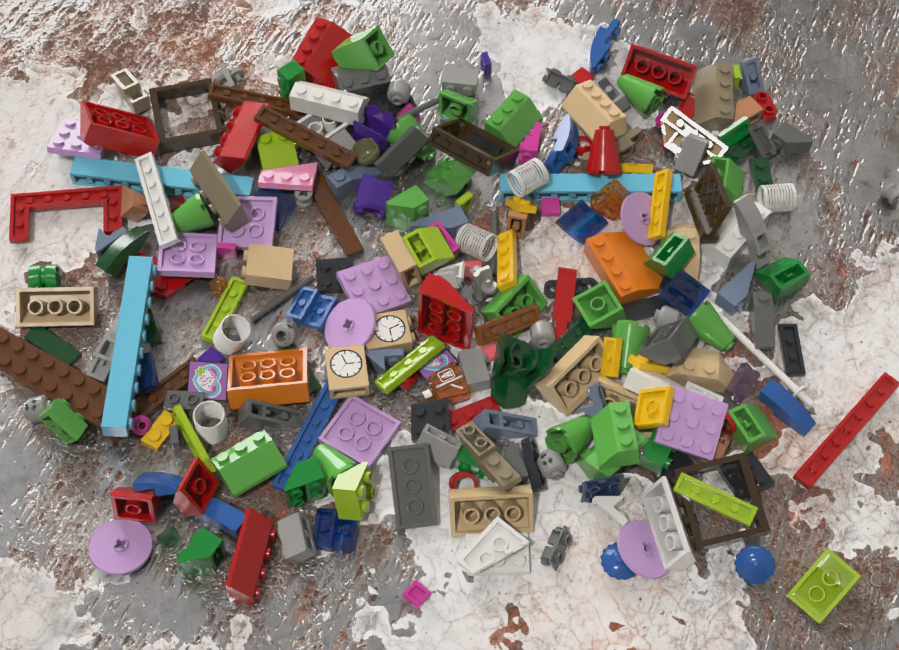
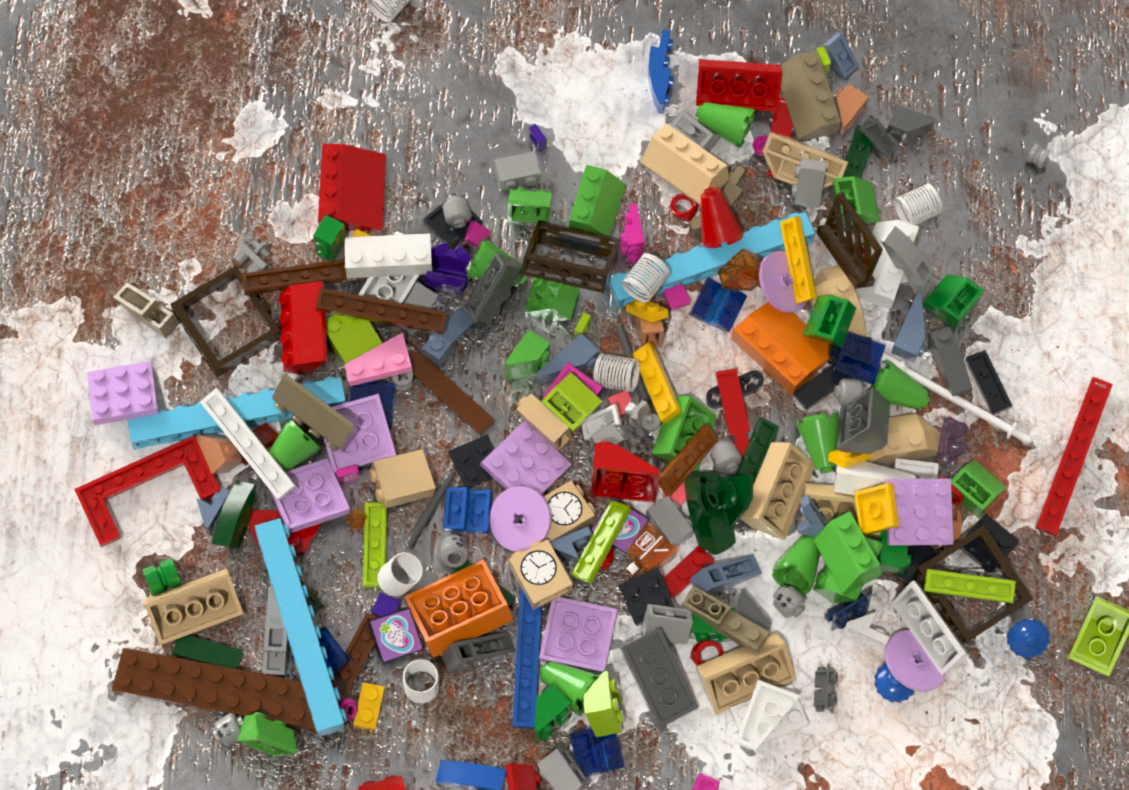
camera: 20 degrees left, 10 degrees up
red slope [80,100,160,157] -> none
blue slope [133,472,183,496] -> none
dark grey hinge [163,390,205,410] -> none
dark grey tile [169,425,181,452] -> none
lime tile [172,404,216,476] -> none
red slope [173,457,220,515] -> none
bright green slope [210,429,288,498] -> none
dark grey slope [330,64,391,96] -> none
bright green slope [331,25,395,71] -> none
olive hair [351,138,380,165] -> none
dark purple piece [353,173,393,218] -> none
dark grey bar [394,95,439,124] -> none
black beam [521,436,547,493] -> none
dark grey hinge [542,68,578,95] -> none
blue slope [544,114,579,174] -> none
red tile [571,67,594,84] -> none
bright green slope [572,280,627,329] -> none
yellow plate [600,337,623,378] -> none
yellow plate [621,162,653,174] -> none
green plate [717,116,751,147] -> none
dark green plate [749,158,774,192] -> none
red plate [753,91,777,122] -> none
blue slope [758,379,816,437] -> none

